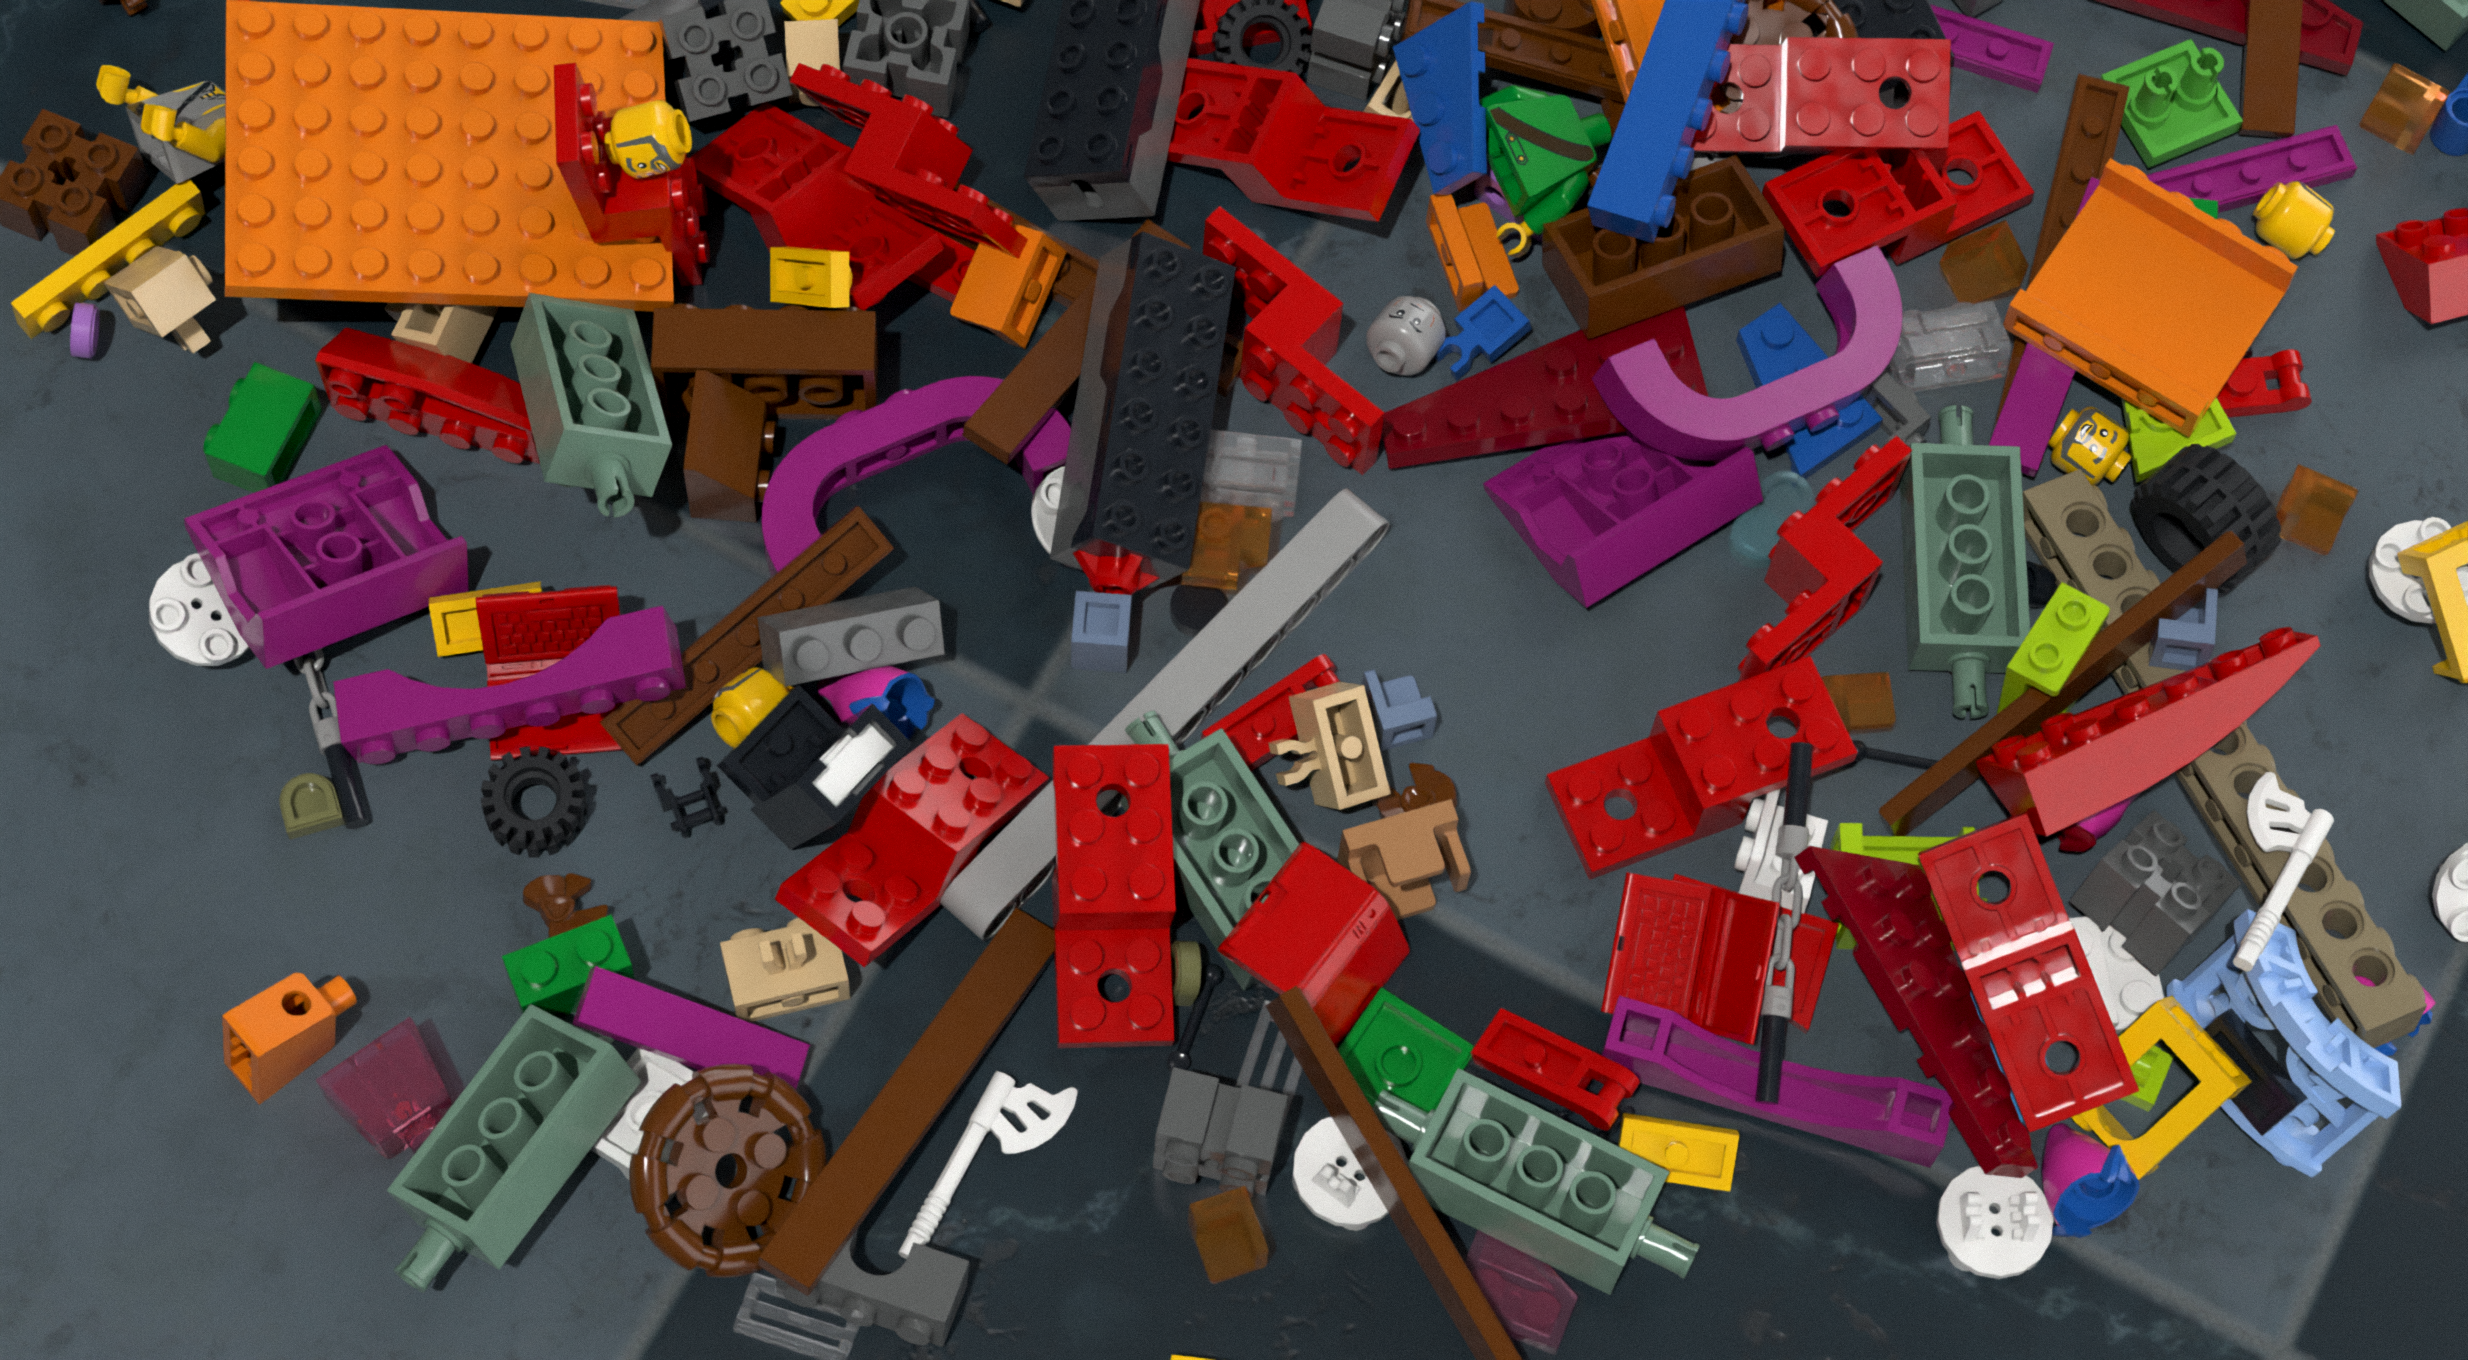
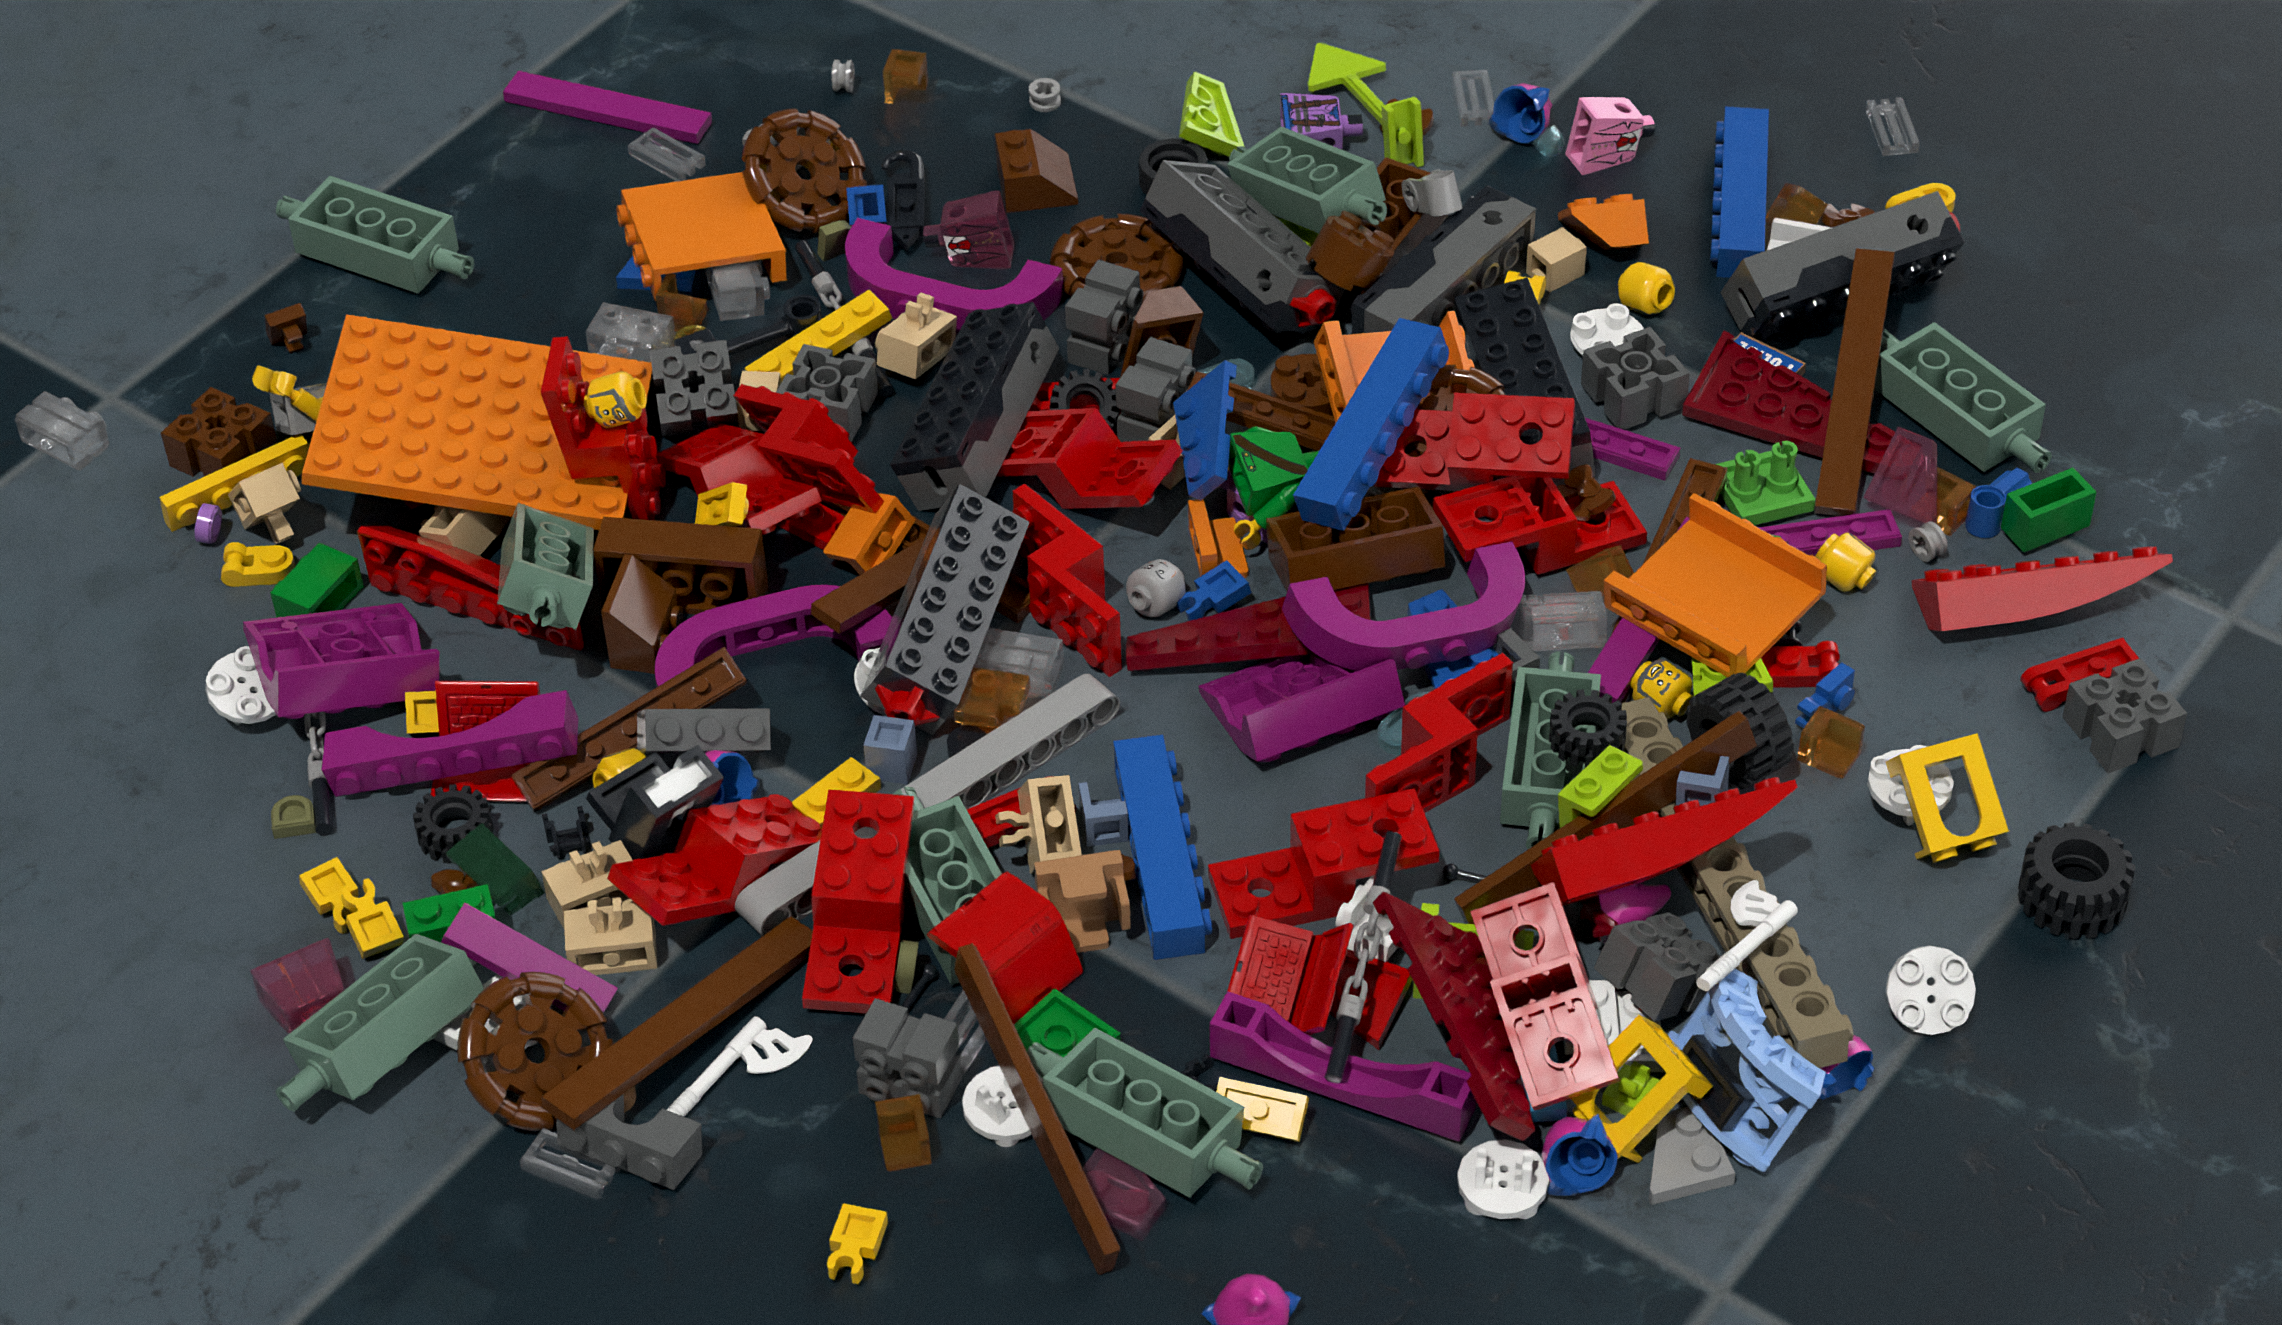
camera: 15 degrees right, 20 degrees down
orange torso [222,972,357,1105] -> none
red plate [1471,1008,1640,1130] -> none
clear orange panel [1822,672,1896,733] -> none
none -> yellow plate [221,542,296,587]
none -> yellow plate [299,857,359,934]
none -> yellow plate [341,878,404,959]
none -> clear green hinge [446,823,545,915]
none -> tan brick [541,840,635,930]
none -> yellow plate [792,757,881,829]
none -> blue brick [1113,735,1212,960]
none -> black tyre [1549,689,1627,768]
none -> reddish brown piece [1557,464,1616,521]
none -> light grey wing [1649,1107,1735,1205]
none -> blue plate [1795,662,1855,731]
none -> clear pink wing [1864,427,1937,524]
none -> light grey bush [1908,521,1948,562]

